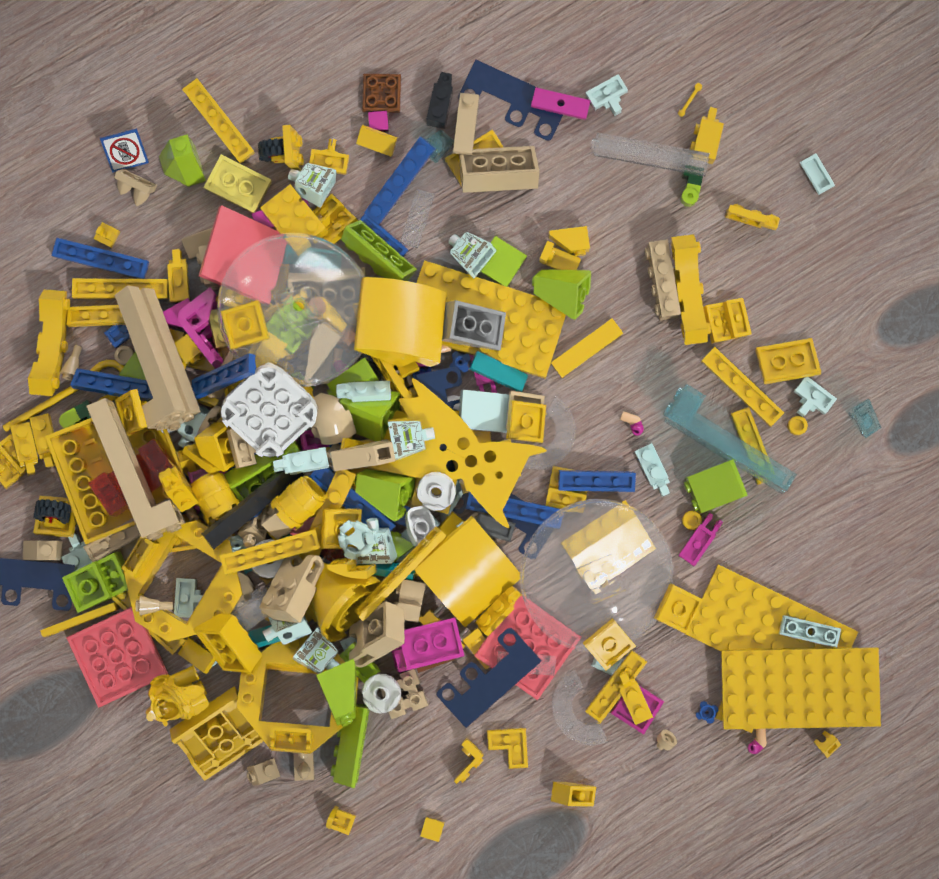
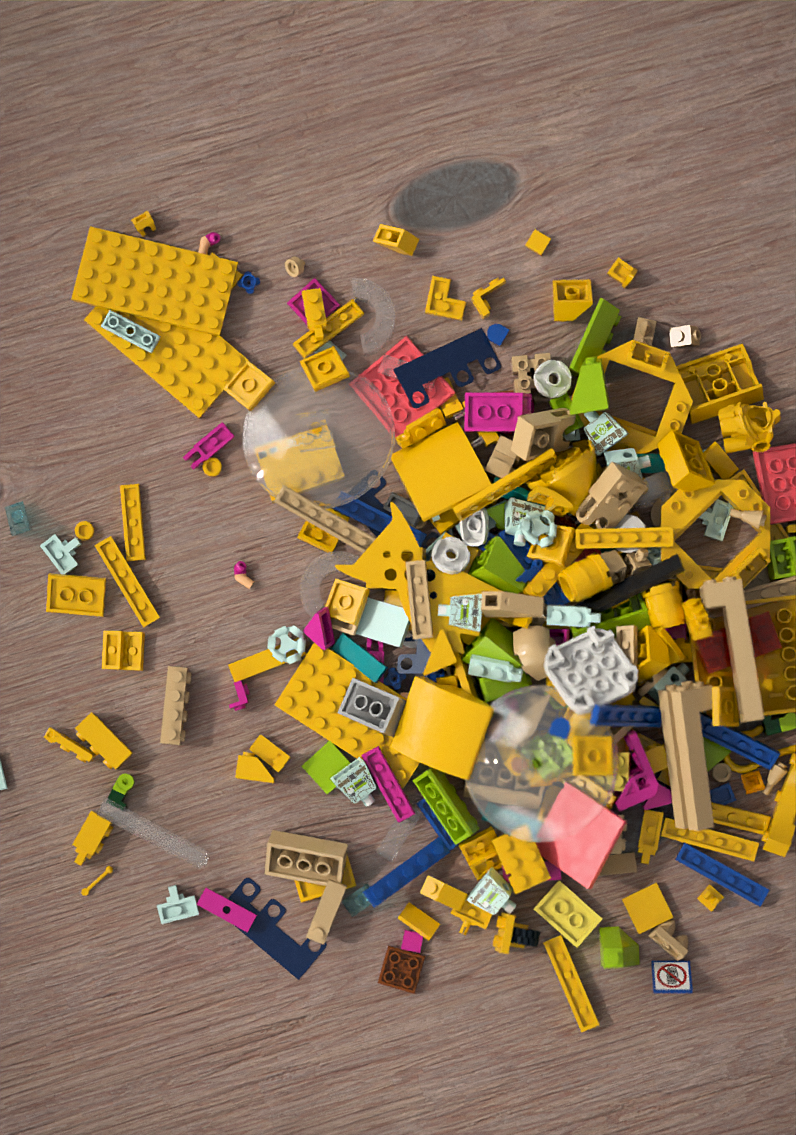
camera: 165 degrees left, 0 degrees up
black hinge [426,72,453,129] -> none
lime slope [532,269,591,319] -> none
blue plate [558,470,636,492] -> none
light aqua hinge [634,443,670,497] -> none
clear light blue brick [663,384,797,494] -> none
yellow brick [671,234,711,345] -> none
lime slope [684,459,748,514] -> none
none -> yellow brick [75,712,134,770]
none -> dark pink bracket [229,681,250,711]
none -> light aqua piece [268,625,306,665]
none -> tan tile [274,485,376,553]
none -> dark pink slope [303,607,335,650]
none -> dark pink tile [361,746,416,823]
none -> tan plate [406,560,433,639]
none -> yellow slope [420,875,468,912]
none -> yellow tile [423,629,457,676]
none -> blue tile [487,324,510,347]
none -> blue piece [515,559,543,583]
none -> blue tile [548,717,571,741]
none -> yellow slope [552,280,593,322]
none -> yellow tile [622,882,674,934]
none -> light orange tile [741,770,765,795]

